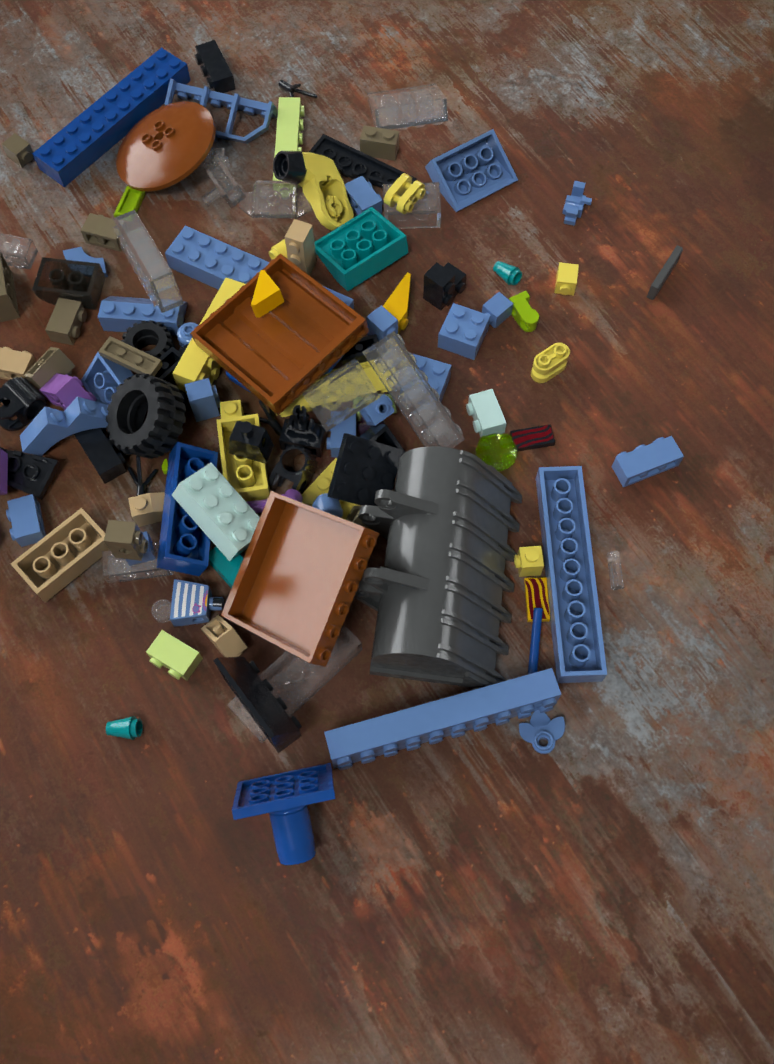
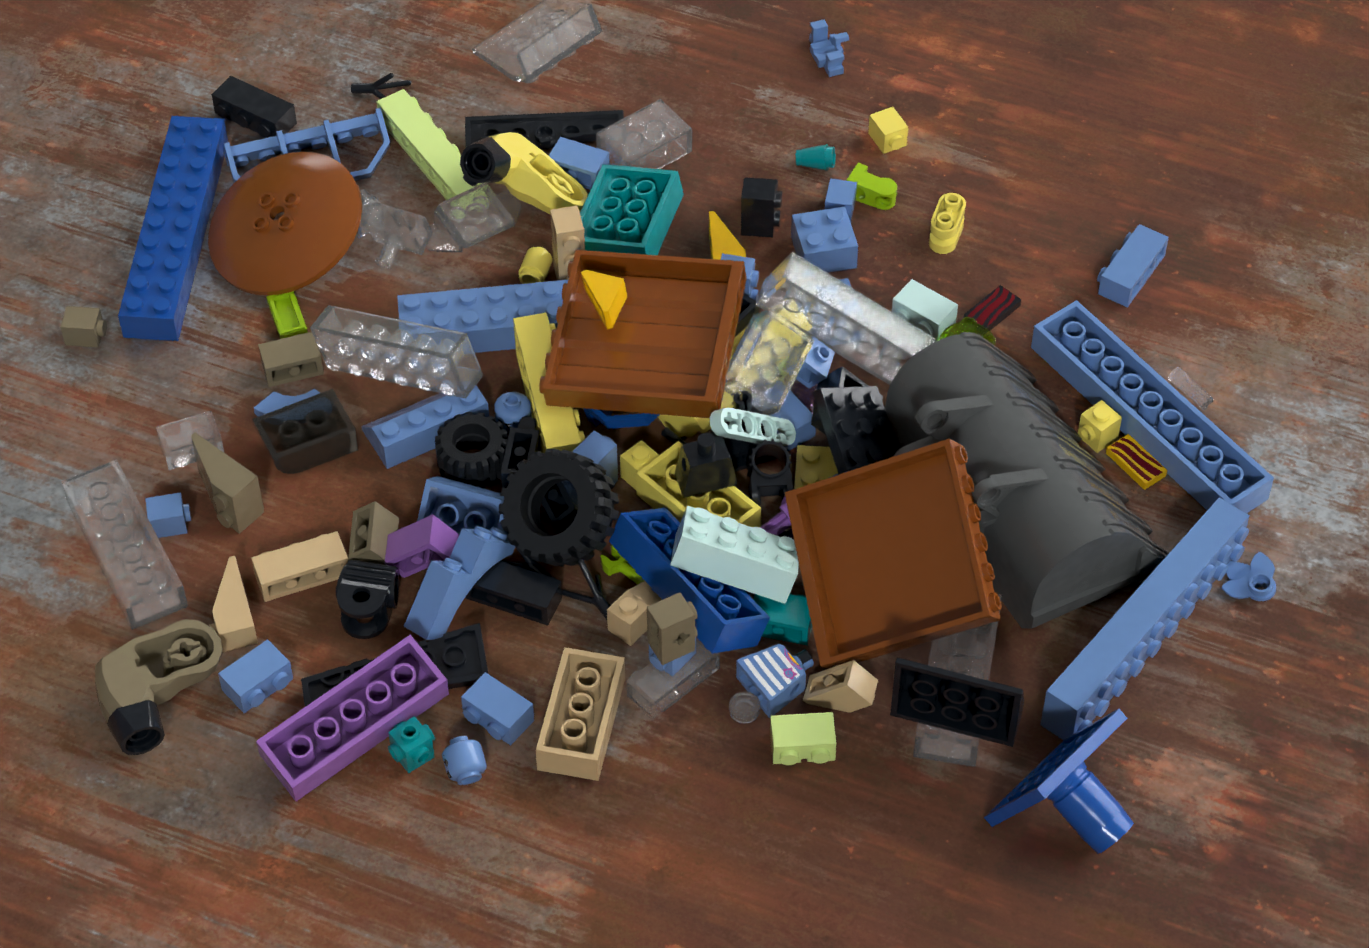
camera: 35 degrees left, 15 degrees down
dark tan brick [45,298,87,345] -> none
dark tan plate [98,336,163,376] -> none
teal cone [106,716,143,740] -> none
dark tan brick [360,125,399,161] -> none
light yellow brick [384,173,426,214] -> none
medium blue slope [425,129,518,212] -> none
blue bar [528,608,543,674] -> none
dark grey tile [647,245,683,300] -> none
none -> light aqua beam [710,408,796,446]

